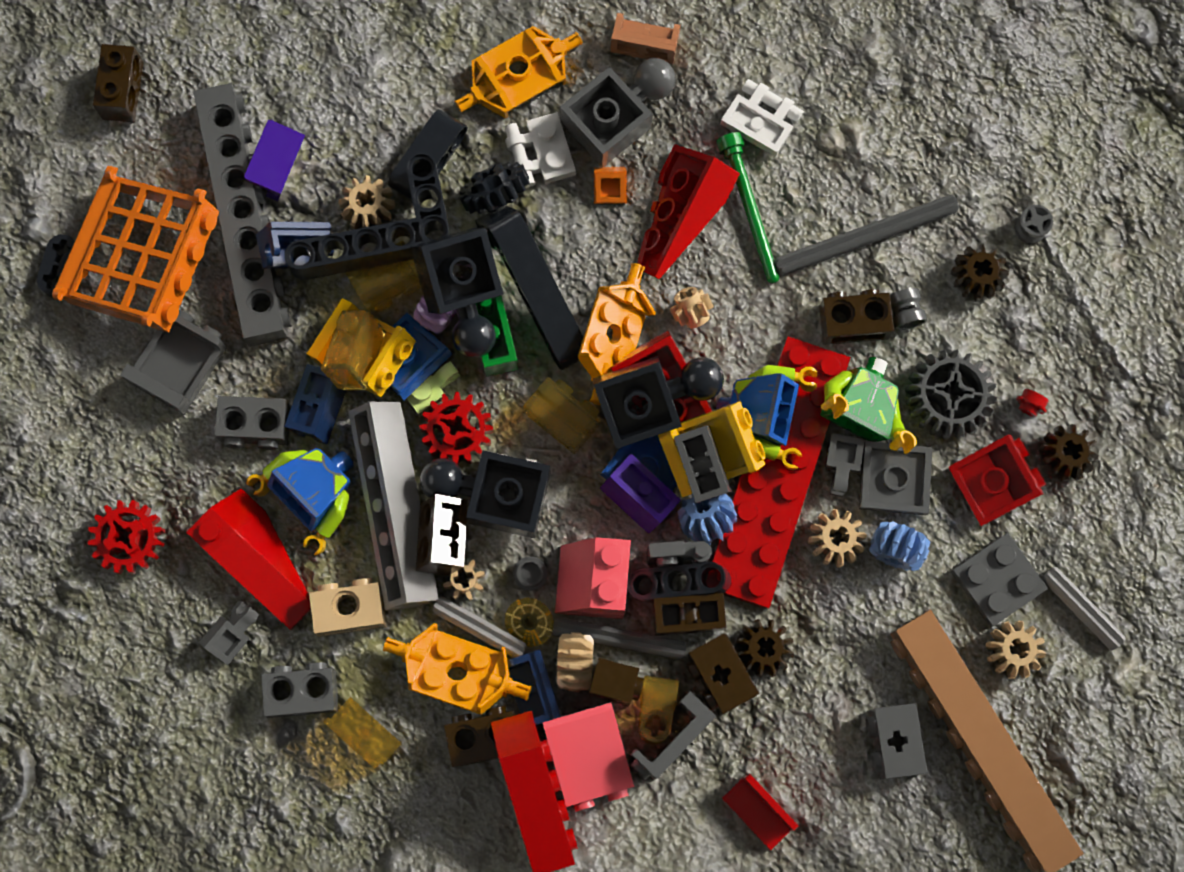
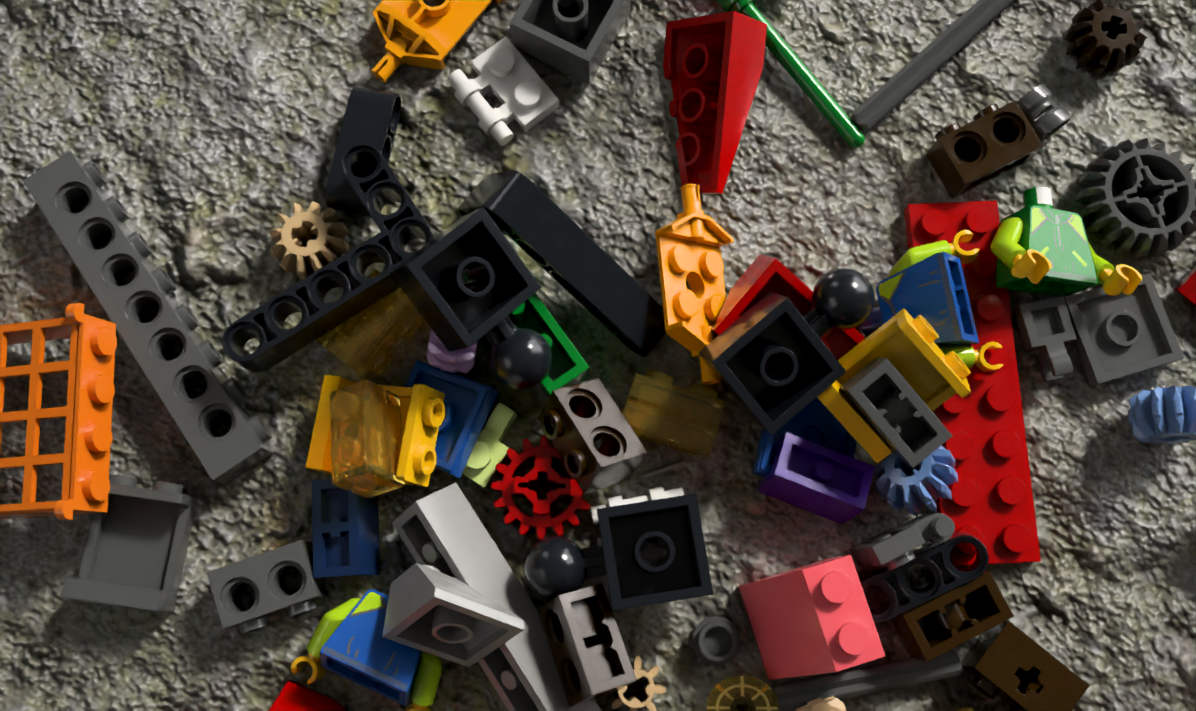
camera: 20 degrees left, 0 degrees up
dark purple panel [244,120,305,201] -> none
dark blue hinge [256,221,334,269] -> none
black gear [459,162,530,214] -> none
orange slope [594,167,627,204] -> none
tan gear [670,287,714,328] -> none
dark brown gear [735,619,794,678] -> none
tan gear [808,509,867,568] -> none
none -> light grey slope [382,563,525,667]
none -> dark brown brick [538,378,648,494]

